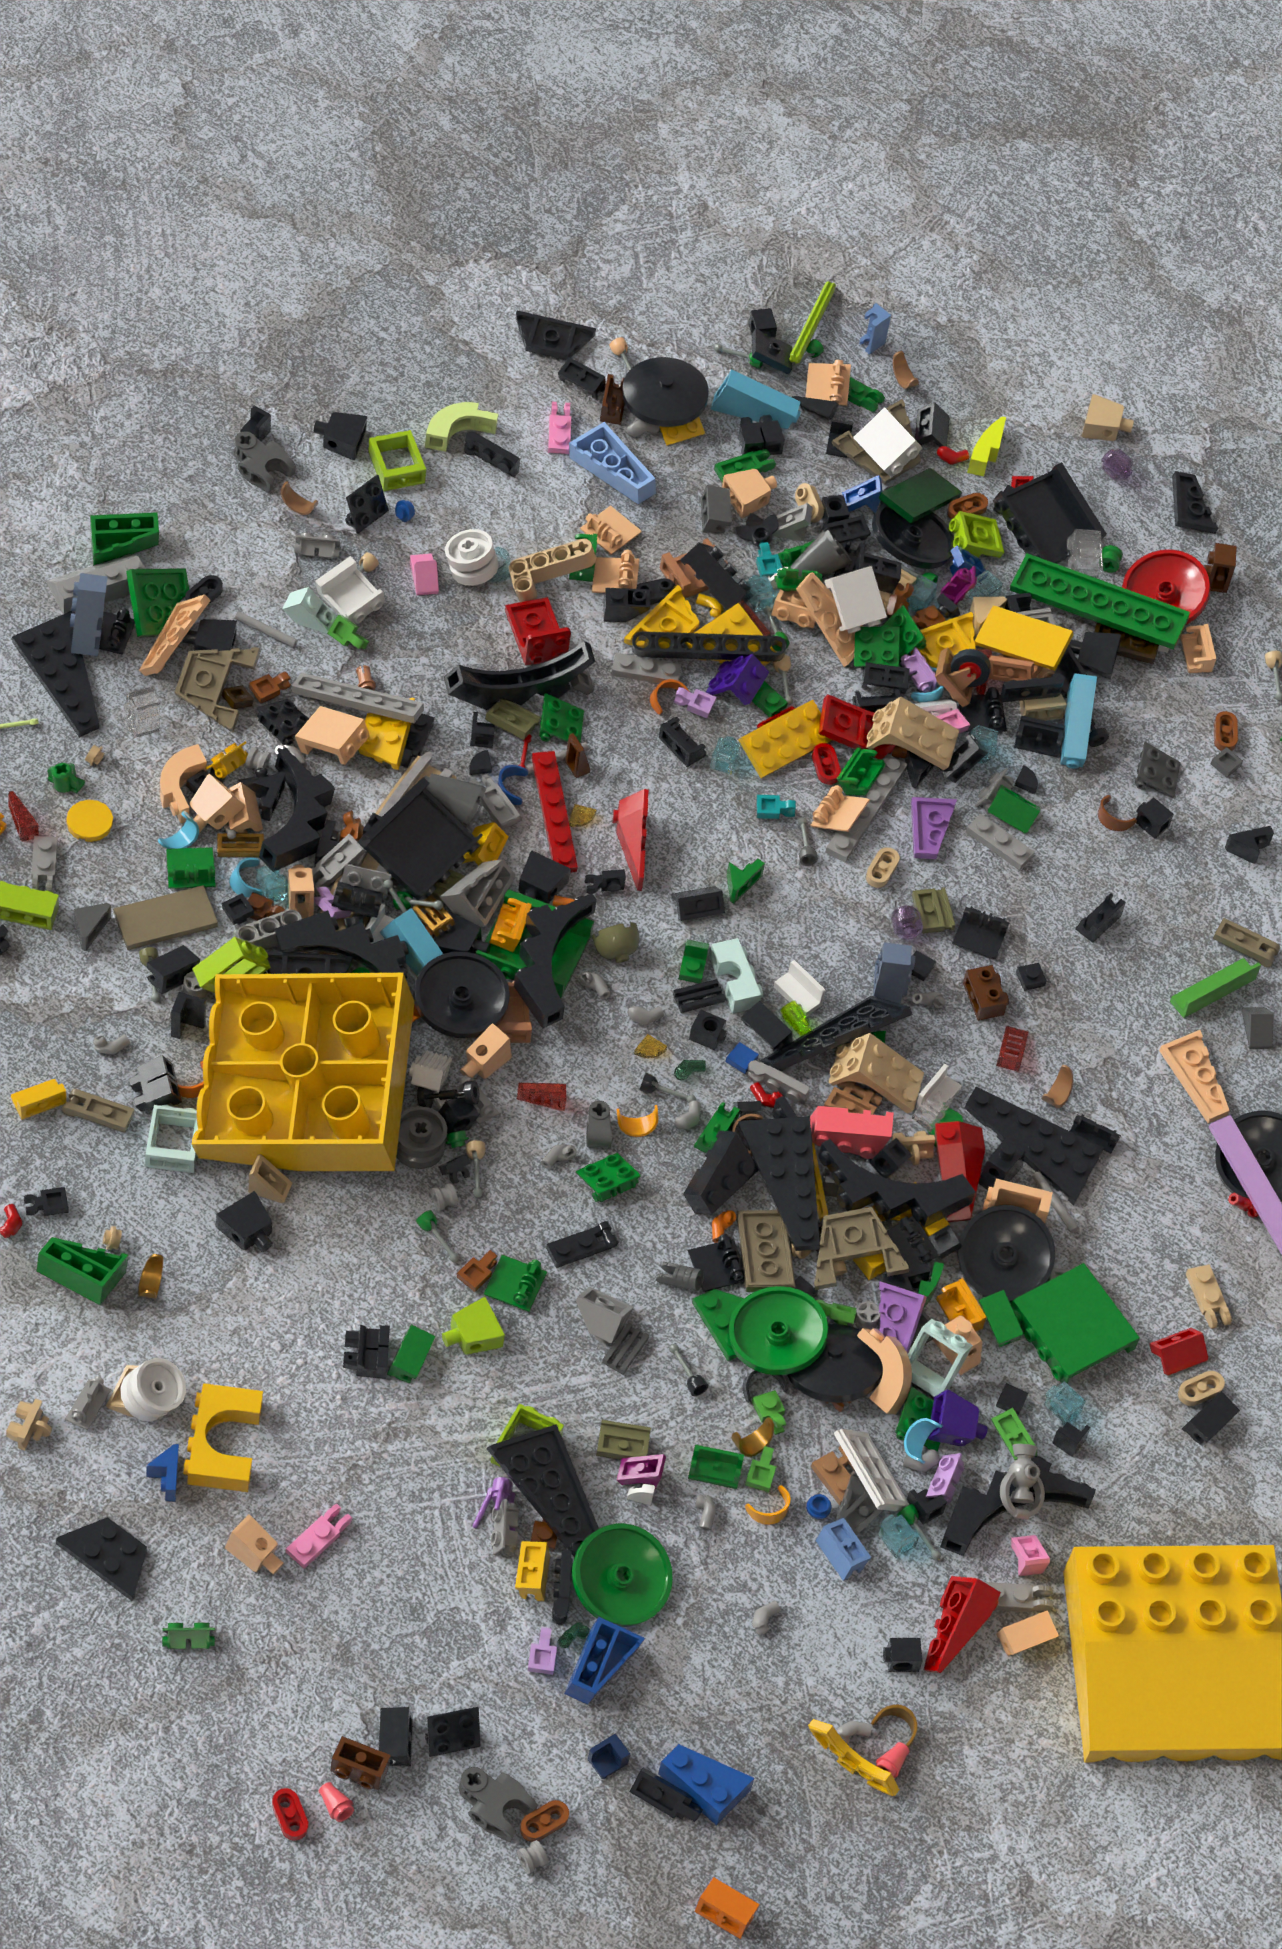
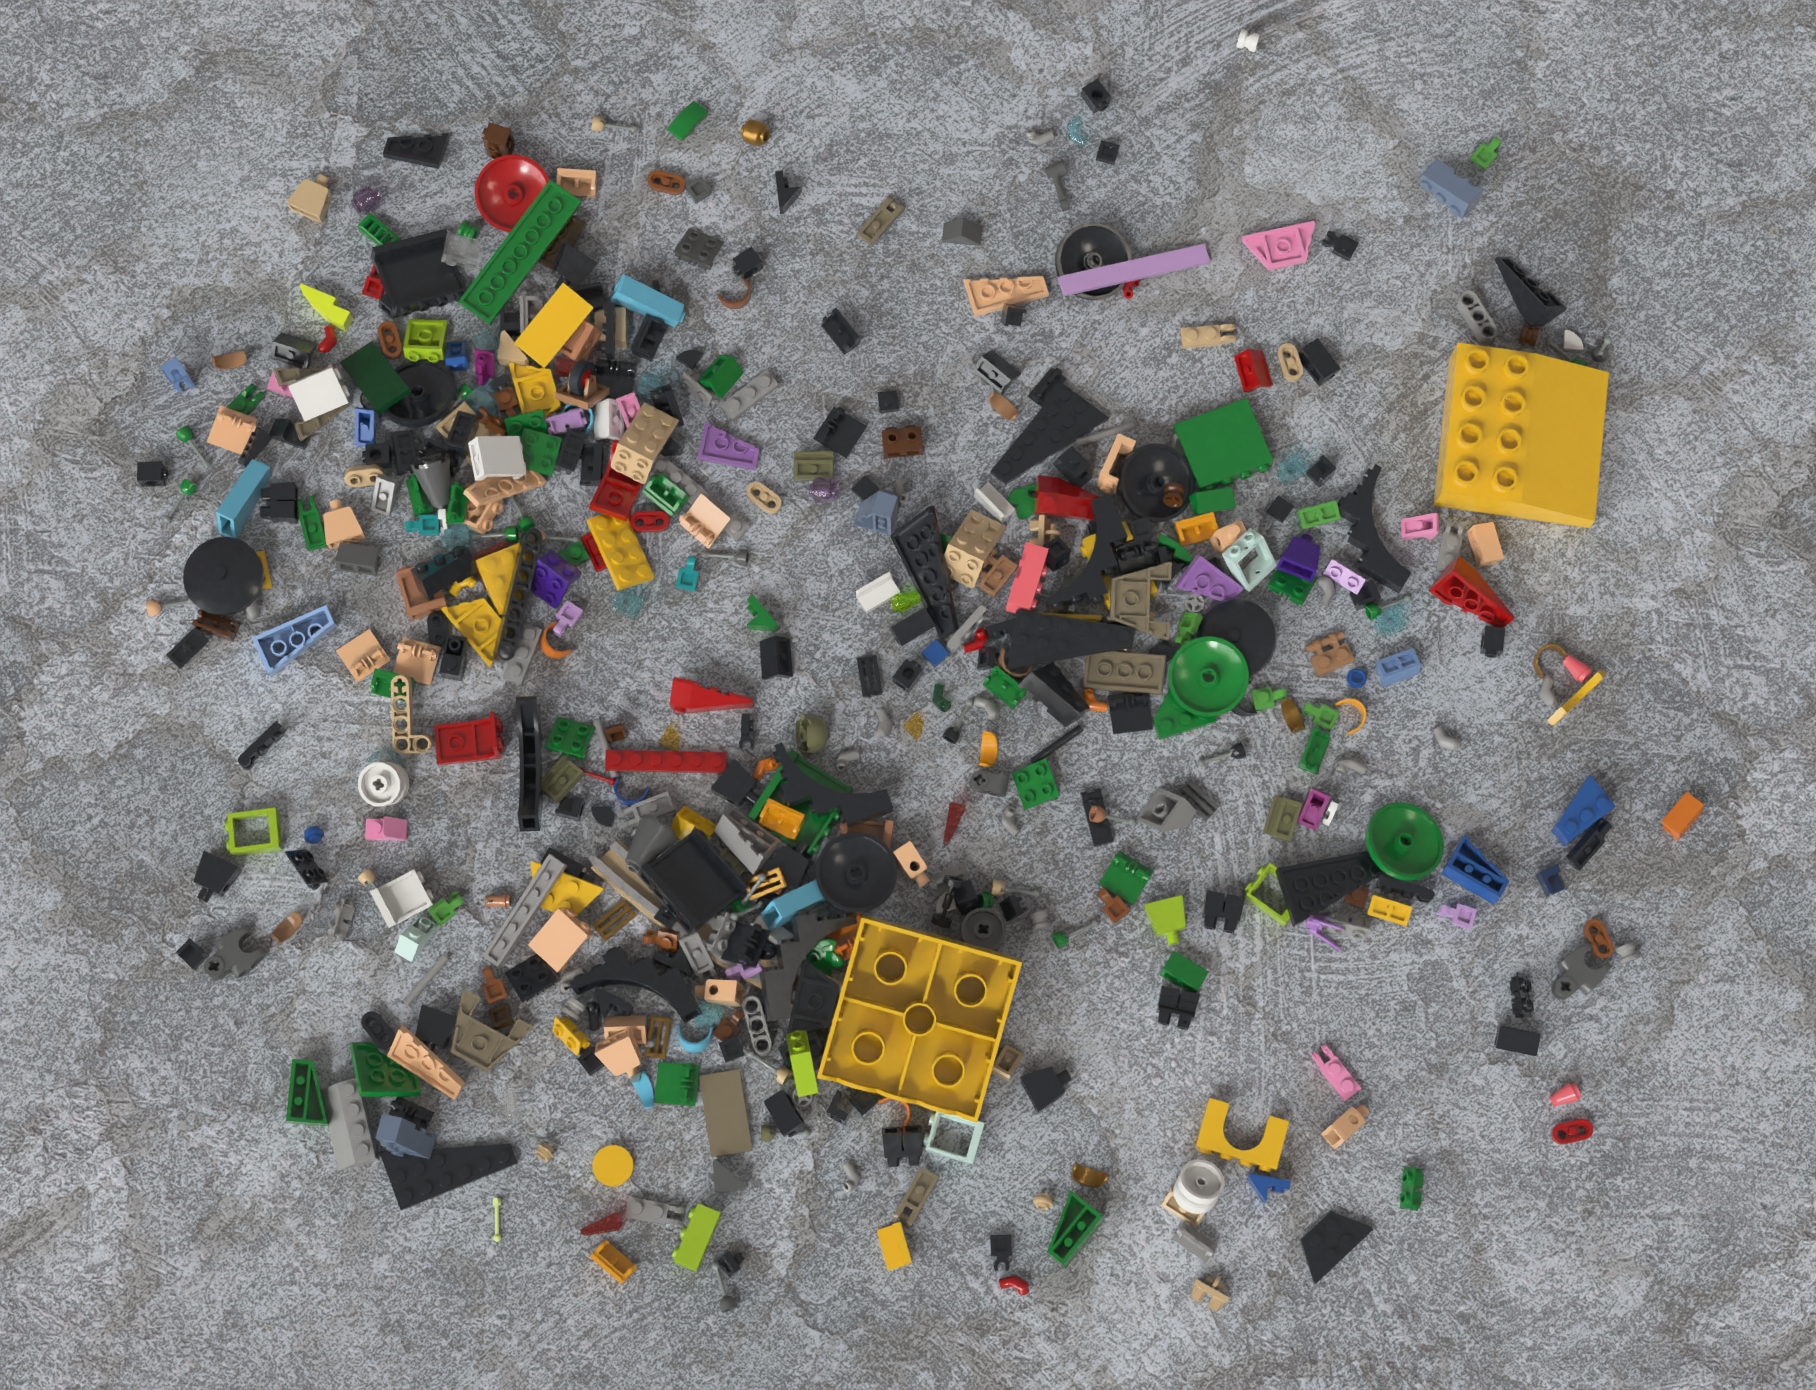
camera: 70 degrees left, 20 degrees up
green piece [47,763,85,794] -> none
light nougat arch [160,744,207,823] -> none
reddish brown brick [330,1736,391,1790] -> none
white brick [409,1050,452,1092] -> none
yellowish green arch [425,402,498,452] -> none
black wing [515,310,596,360] -> none
bright pink hinge [548,402,571,454] -> none
clear green arm [558,1622,590,1648] -> none
dark grey hinge [655,1261,704,1291] -> none
black hinge [658,717,707,767] -> none
green slope [678,939,710,984] -> none
light aqua arch [709,938,763,1014] -> none
black plate [736,513,779,547] -> none
black plate [752,329,792,375] -> none
lime axle [789,281,836,364] -> none
white piece [834,1429,909,1512] -> none
dark grey wing [836,1470,883,1536] -> none
light nougat arch [857,1328,912,1415] -> none
medium azure helmet [904,1418,943,1464] -> none
clear plate [912,1091,952,1132] -> none
clear red slope [996,1026,1029,1072] -> none
light grey piece [1000,1444,1045,1520] -> none
bright green panel [1170,958,1261,1018] -> none
none -> green slope [357,213,401,246]
none -> green hinge [510,495,535,532]
none -> pearl gold tile [592,899,637,942]
none -> black tile [849,1090,878,1116]
none -> black panel [973,350,1021,394]
none -> black panel [1000,303,1027,326]
none -> black bar [1030,725,1083,763]
none -> nougat hinge [1089,806,1136,826]
none -> reddish brown wheel [1163,483,1185,507]
none -> black hips [1202,890,1245,934]

